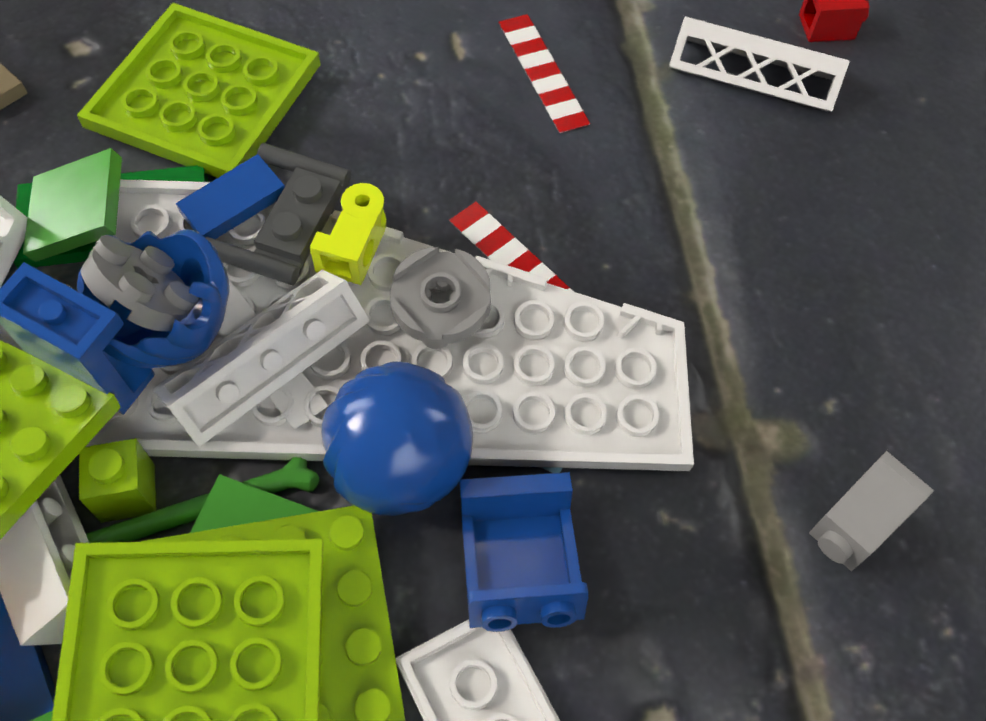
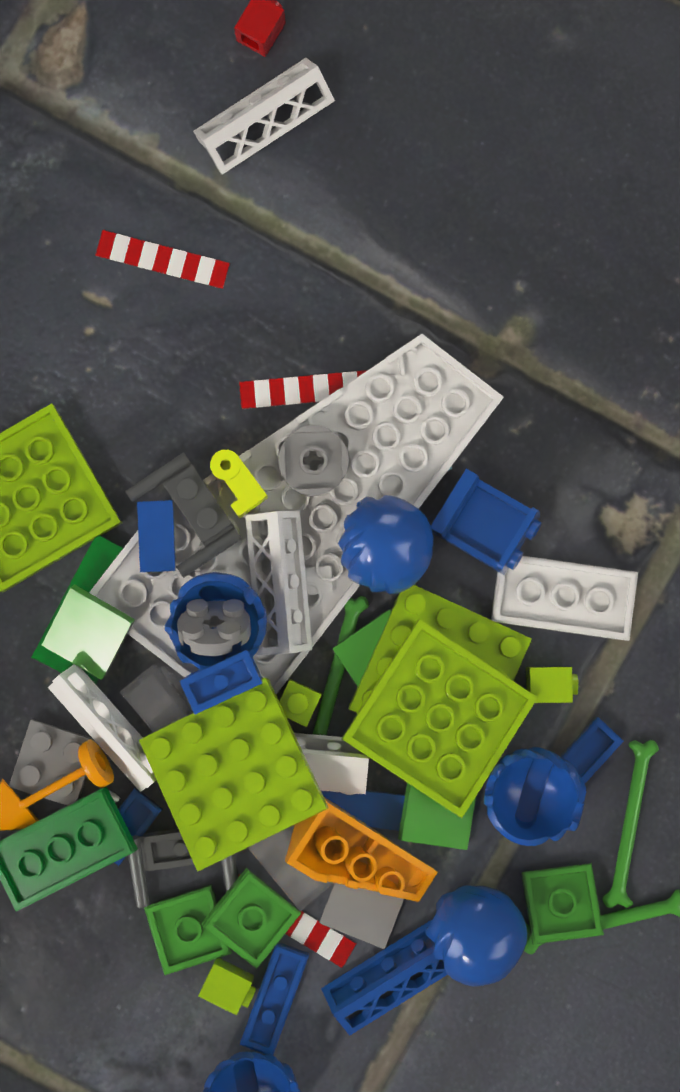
camera: 50 degrees left, 25 degrees up
light grey slope [809,451,934,571] -> none

